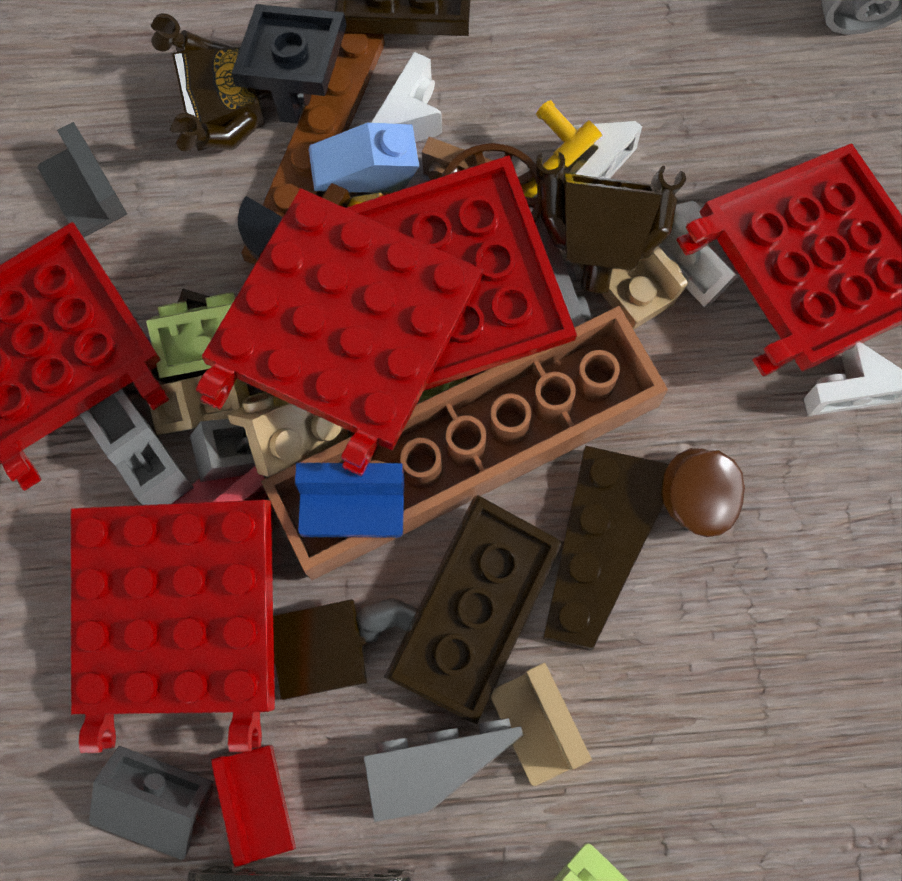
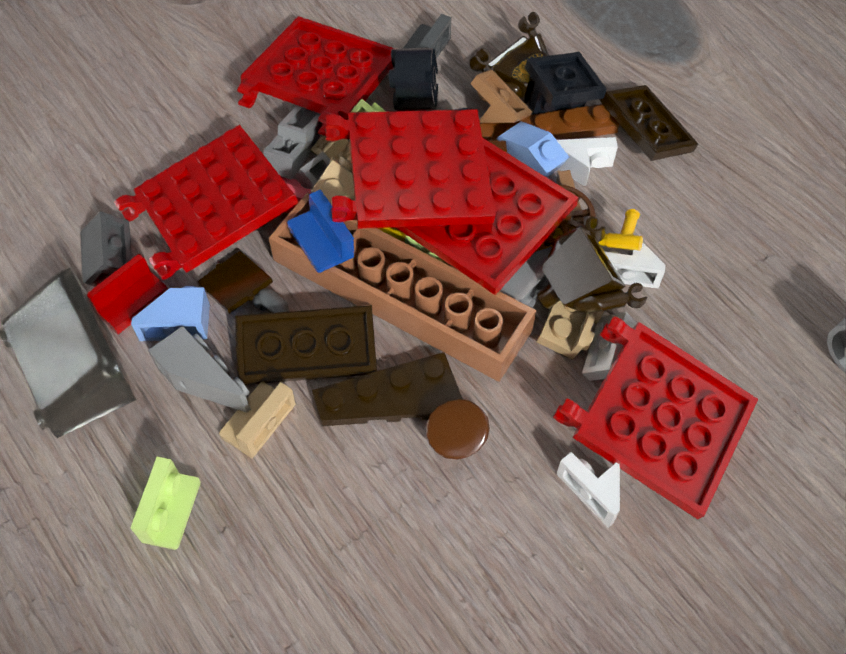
camera: 55 degrees right, 15 degrees down
none -> light blue slope [131,286,210,341]
none -> black brick [389,47,438,110]
none -> medium nougat slope [470,70,532,123]

